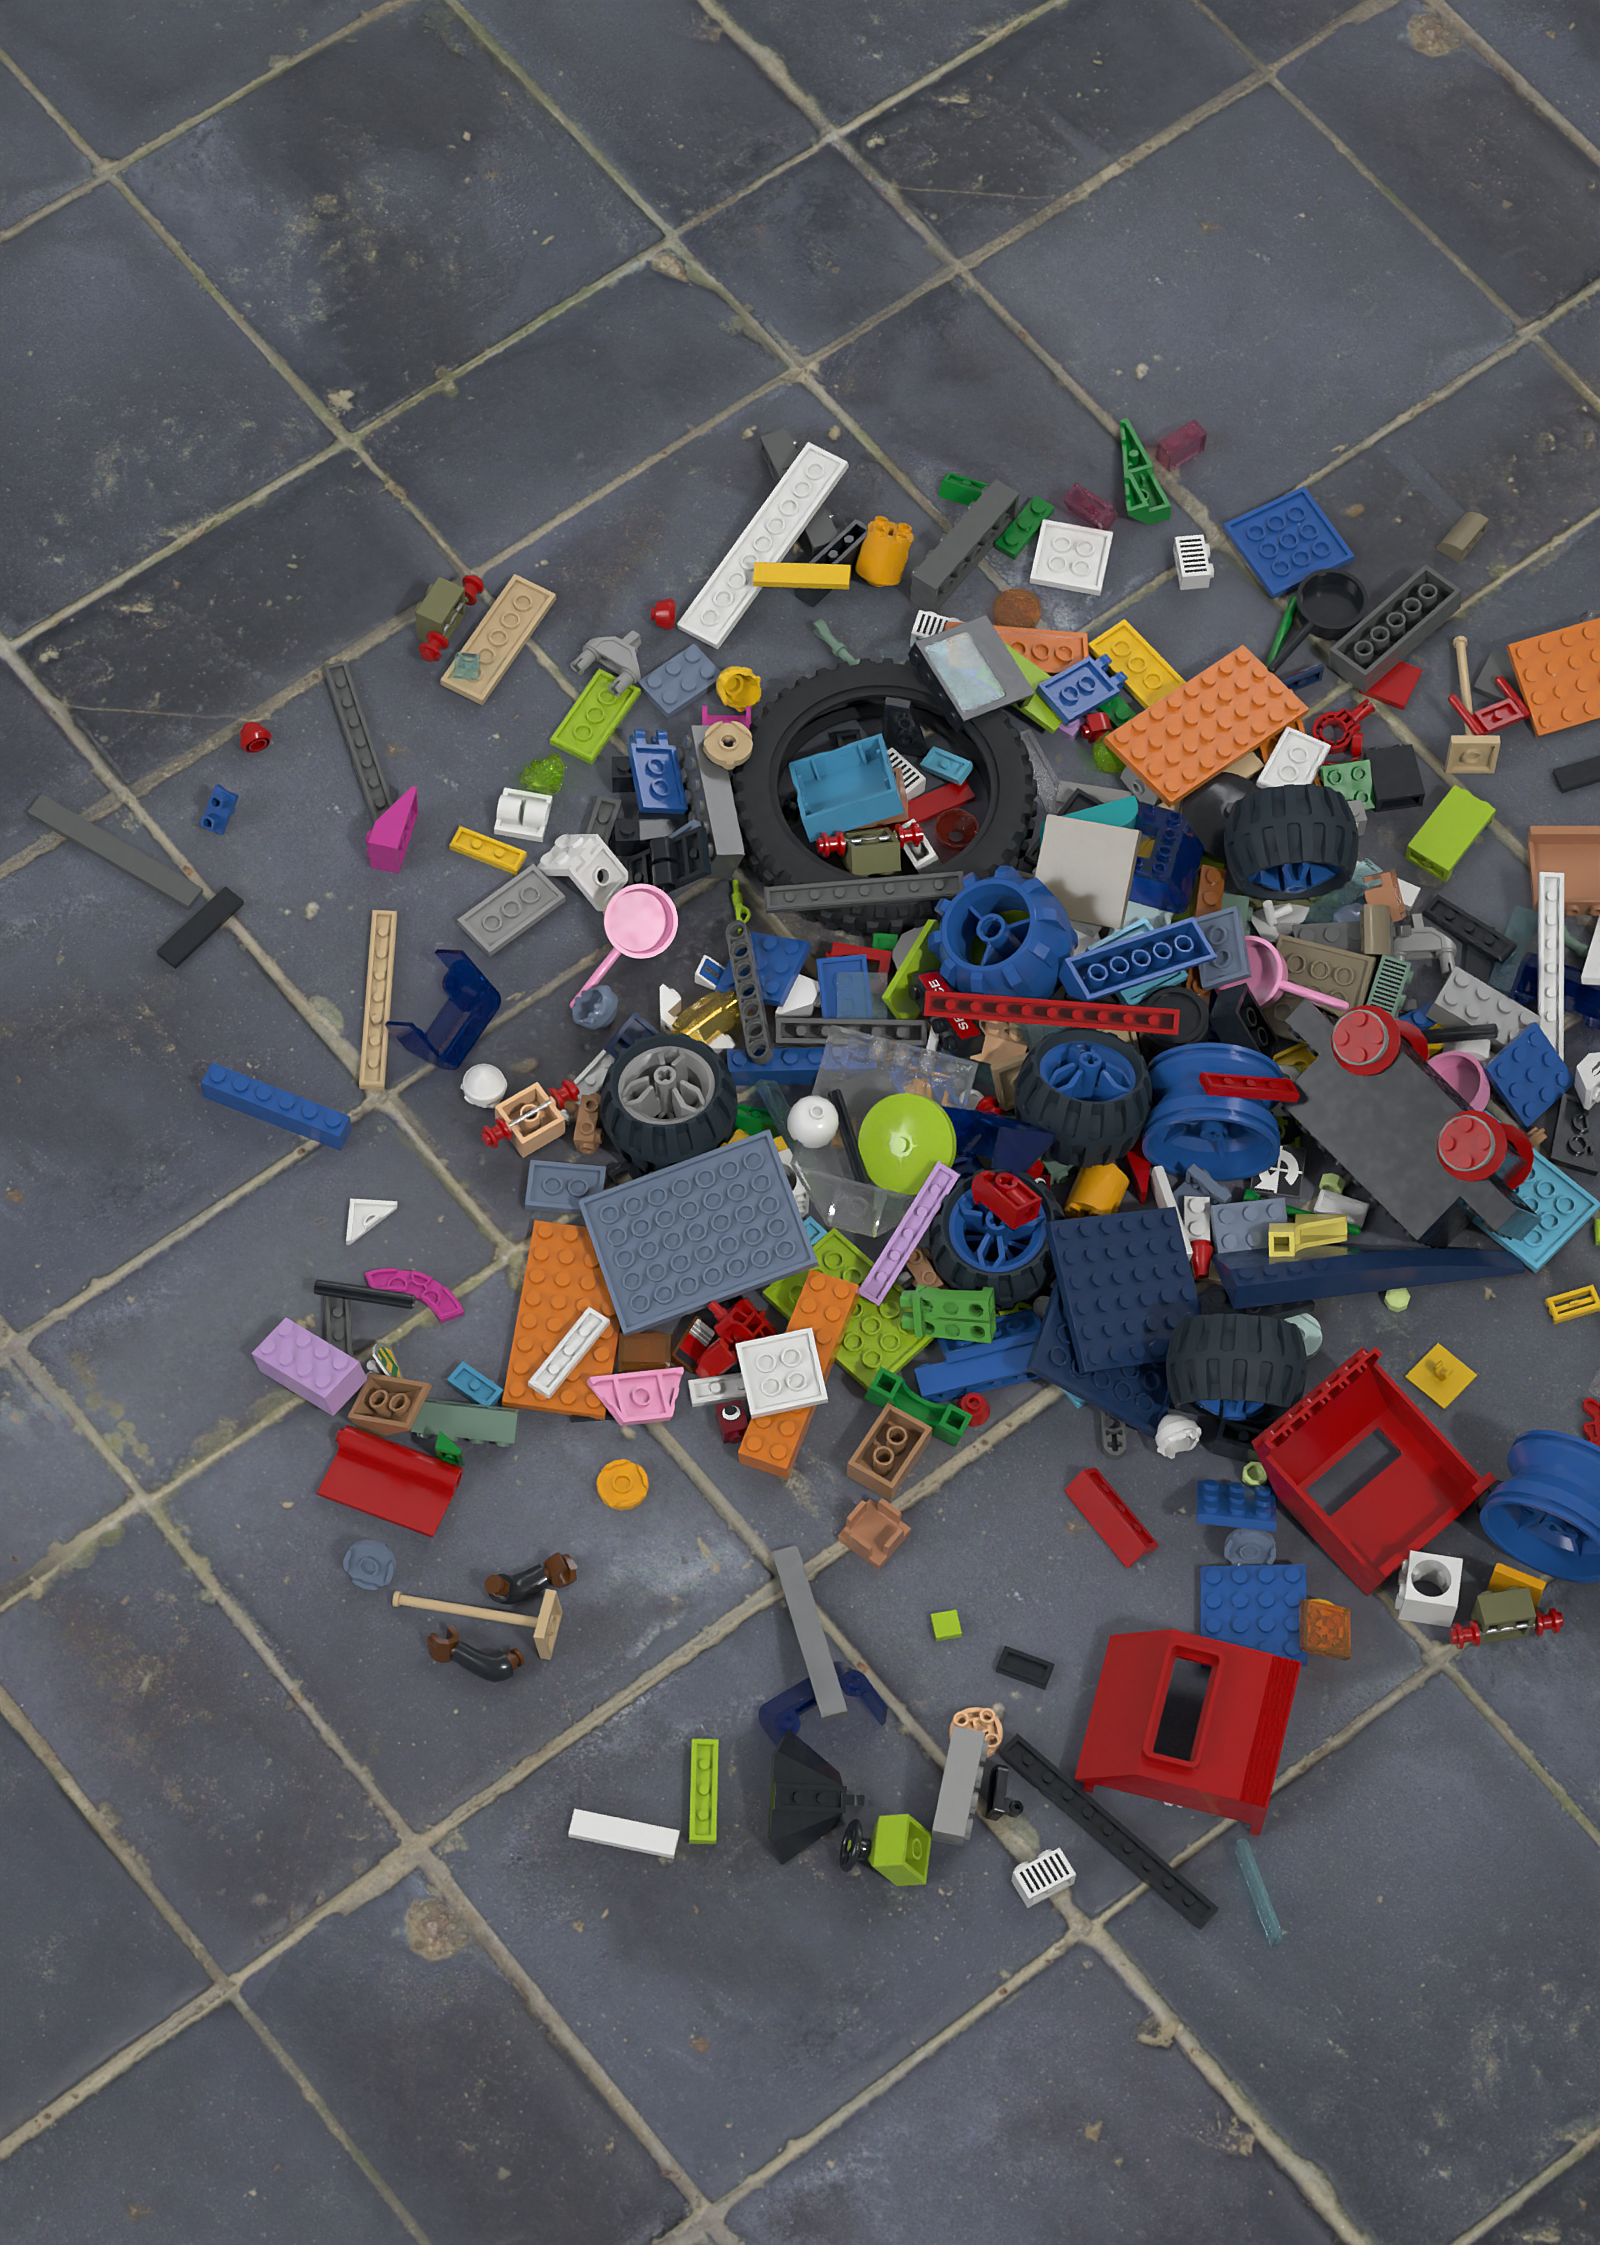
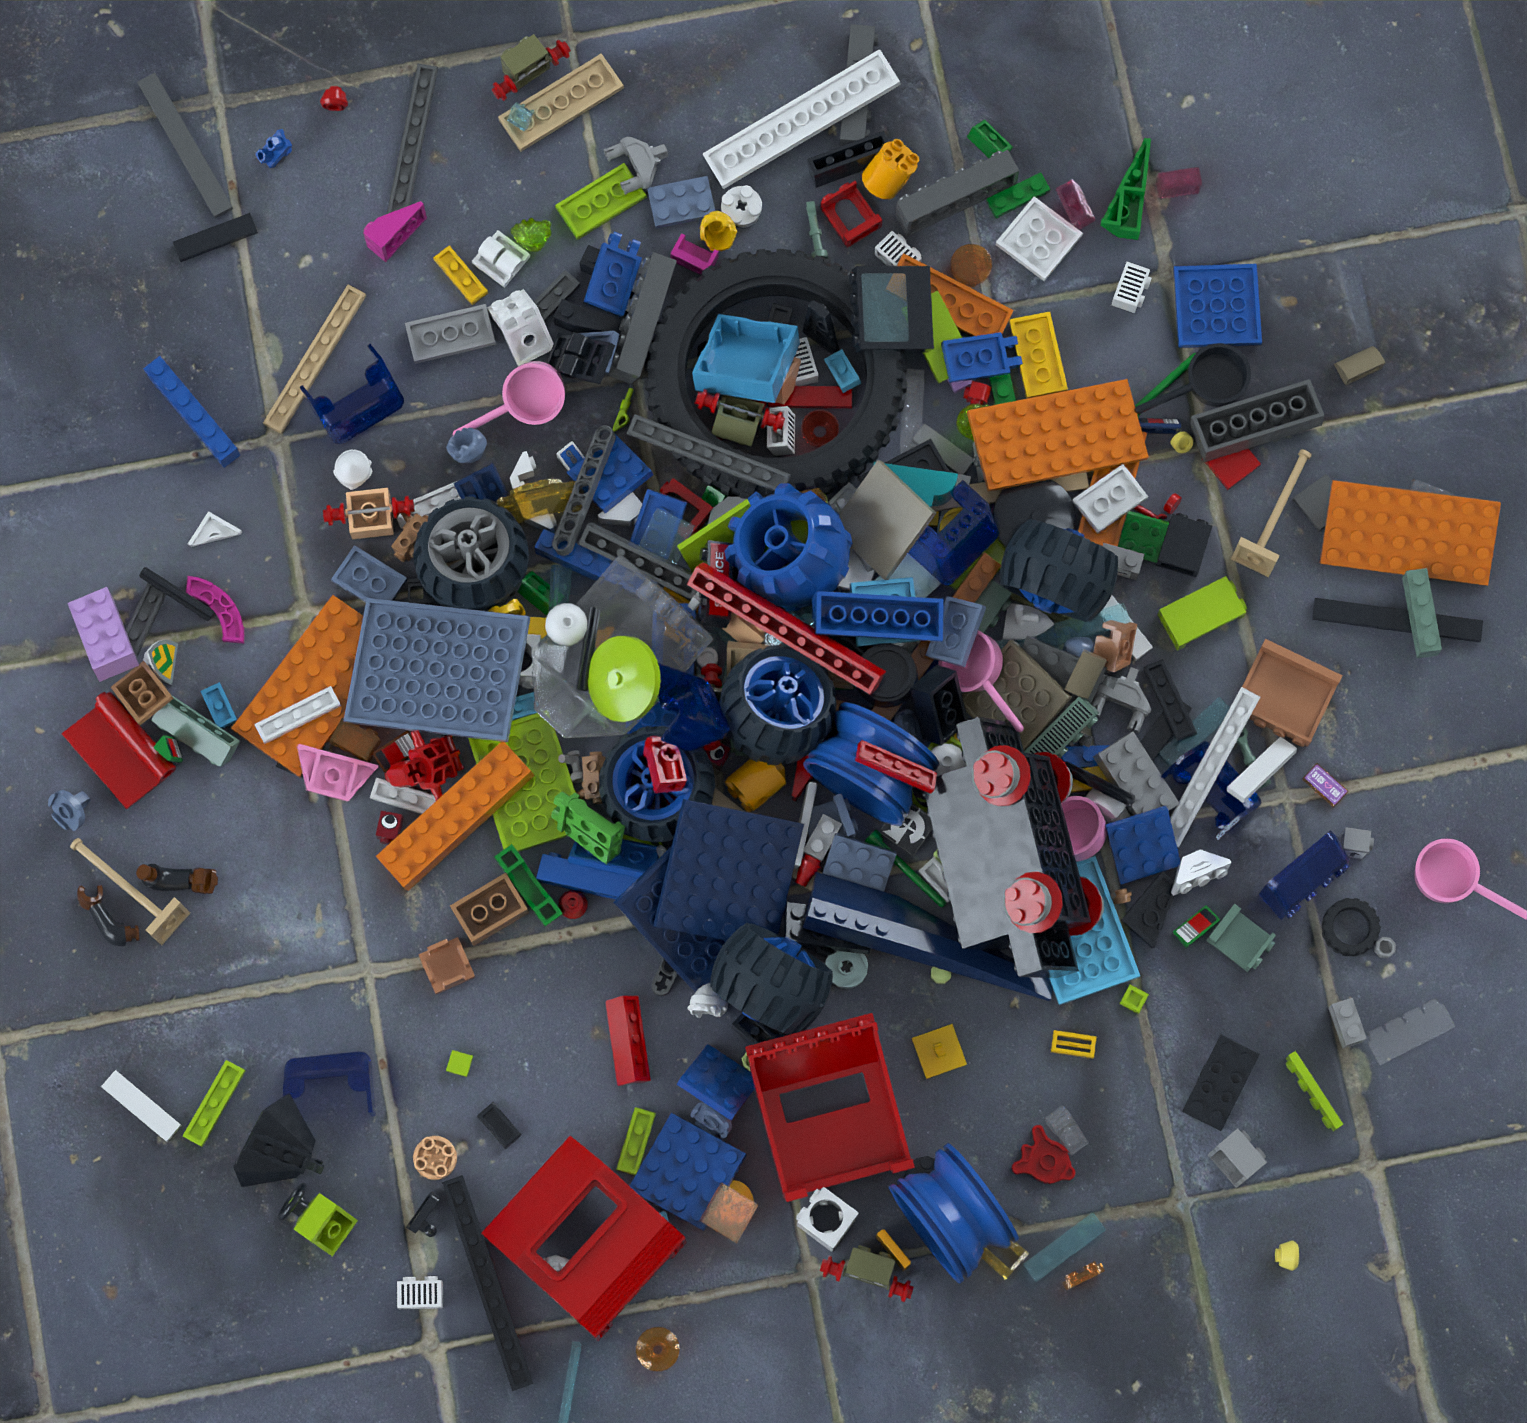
camera: 30 degrees right, 15 degrees up
light orange tile [596,1459,649,1511] -> none
red cone [651,598,676,631] -> none
tan plate [703,721,753,770] -> none
white plate [735,1327,828,1419] -> none
yellow tile [753,562,851,589] -> none
tile [772,1545,849,1723] -> none
lavender plate [859,1161,961,1306] -> none
light grey brick [931,1726,989,1847] -> none
light yellow arch [1268,1214,1347,1257] -> none
red pin [1312,699,1375,754] -> none
red plate [1448,675,1531,735] -> none
none -> lime tile [616,1107,656,1176]
none -> clear orange dish [636,1327,680,1372]
none -> white plate [721,185,762,228]
none -> red panel [820,181,882,248]
none -> light yellow tile [1170,432,1193,453]

